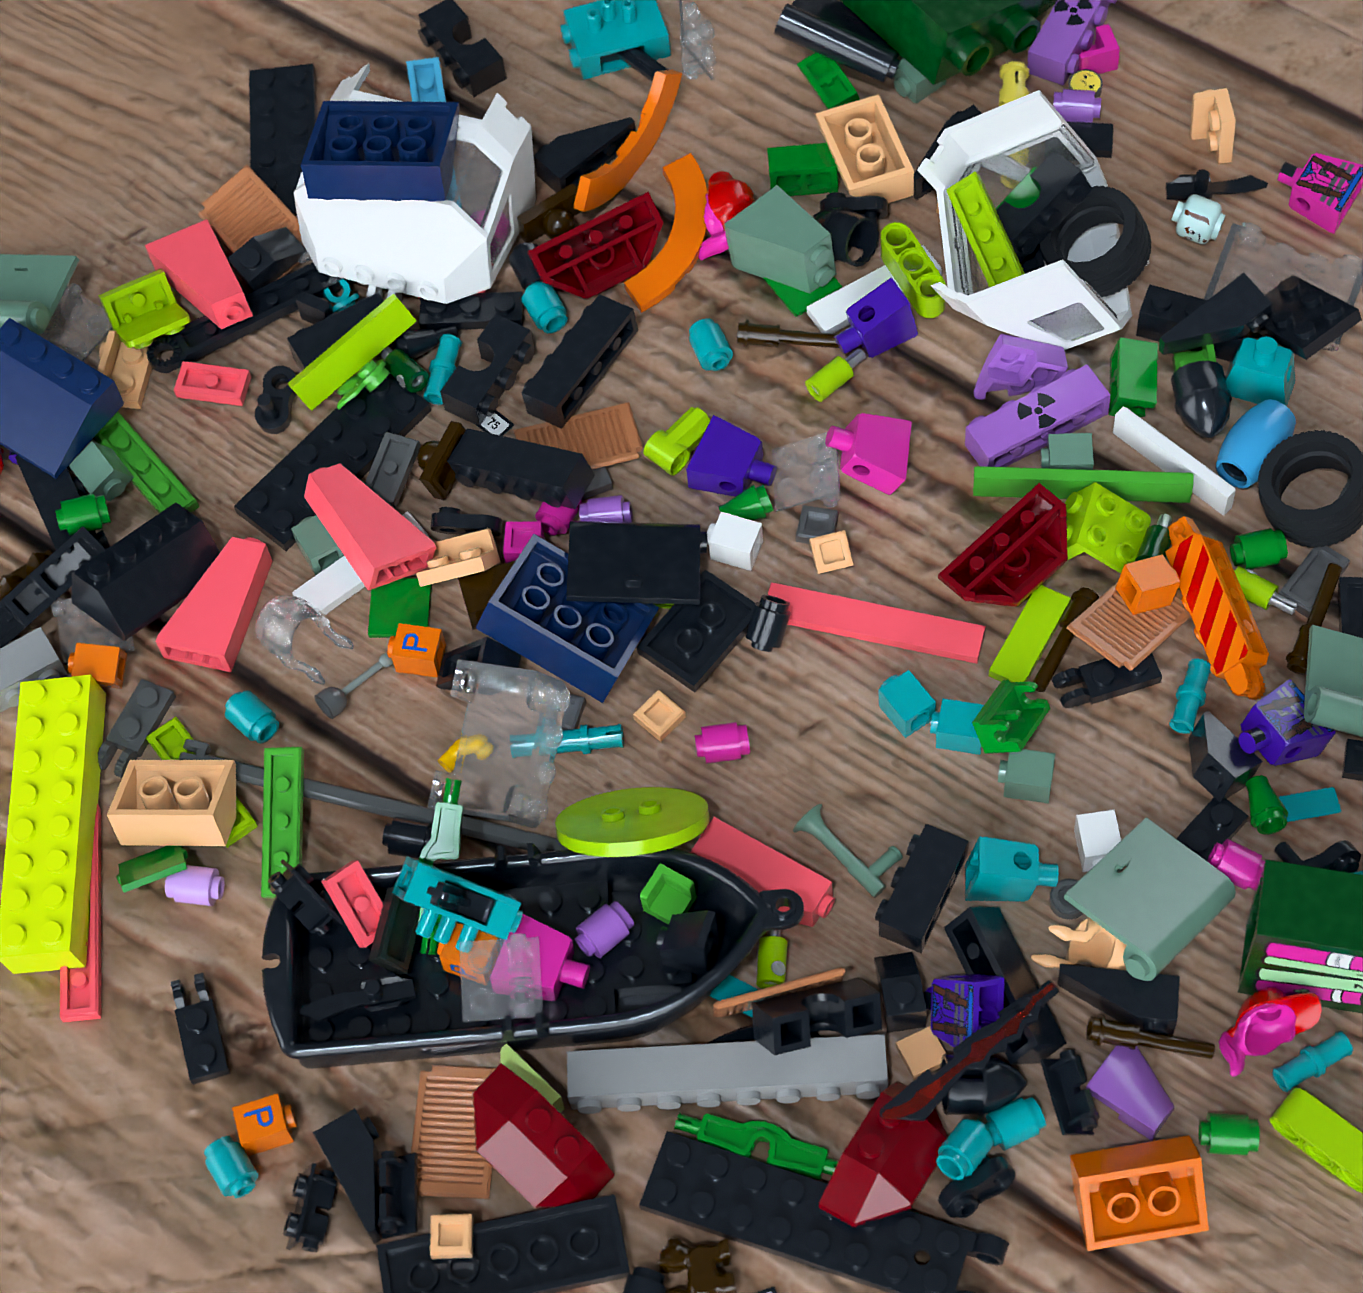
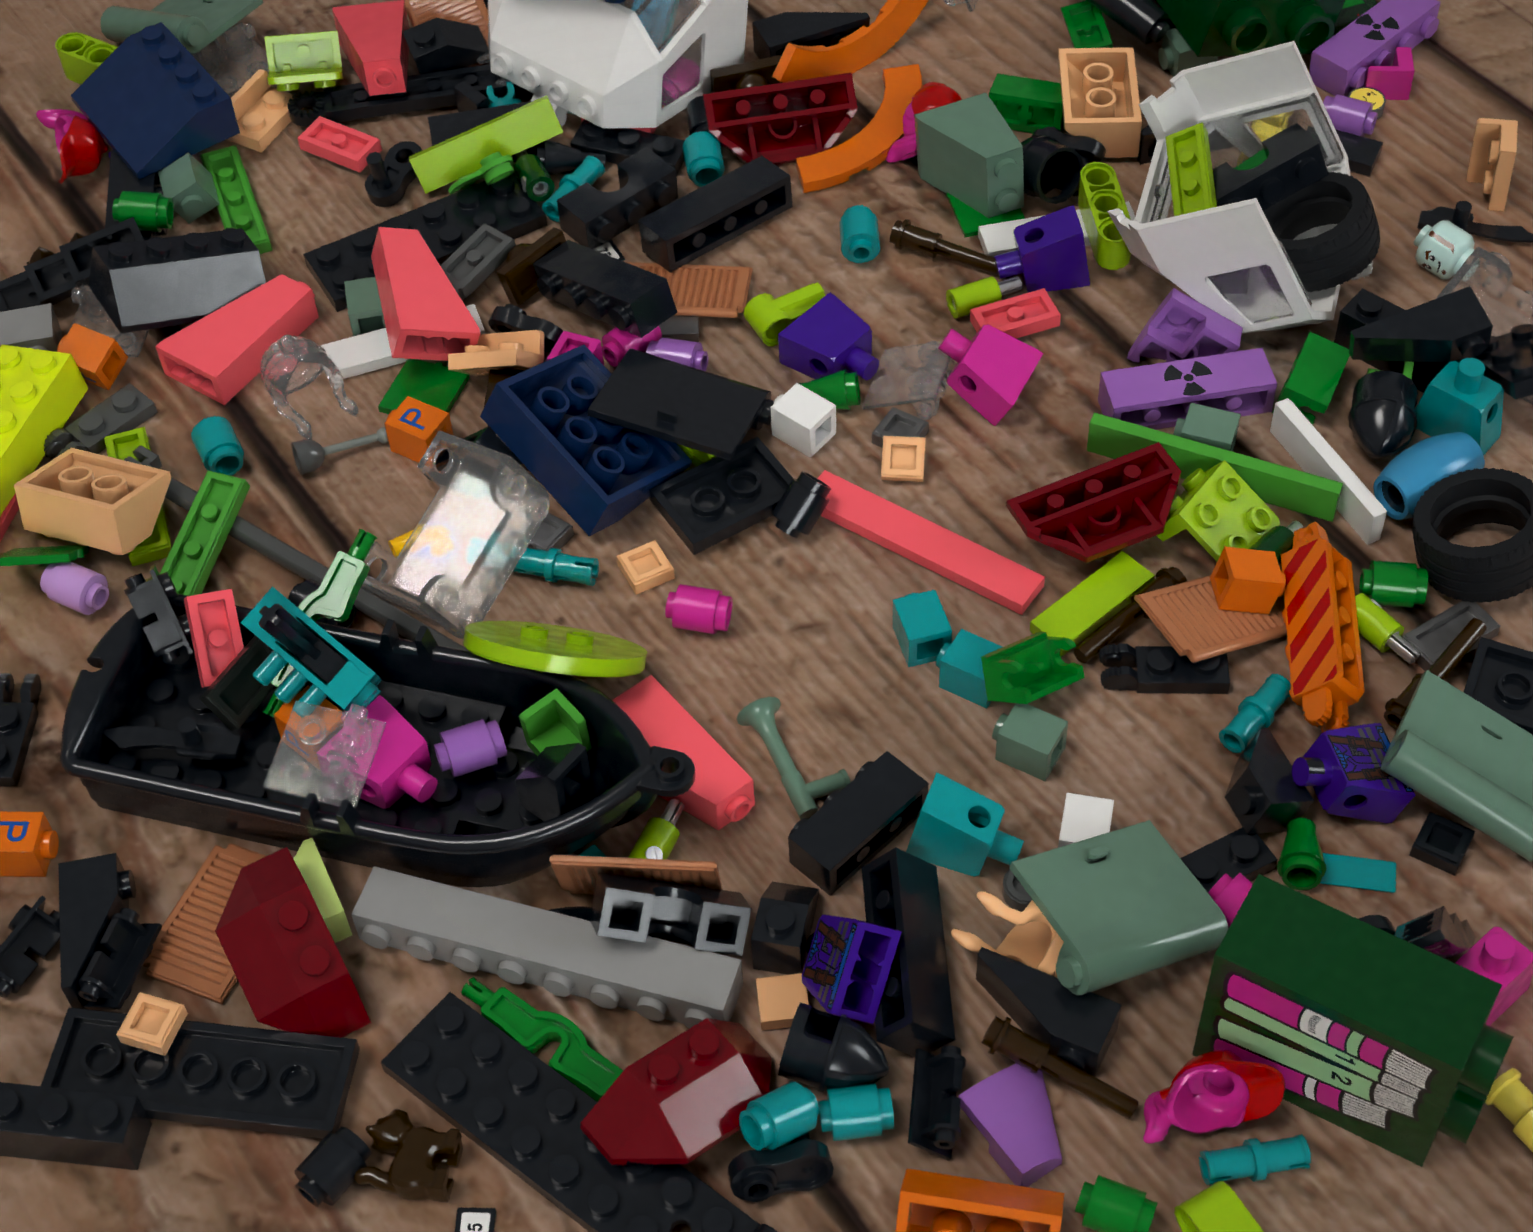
camera: 15 degrees right, 10 degrees down
black sword [880,980,1059,1122] -> none
none -> coral plate [970,288,1061,339]

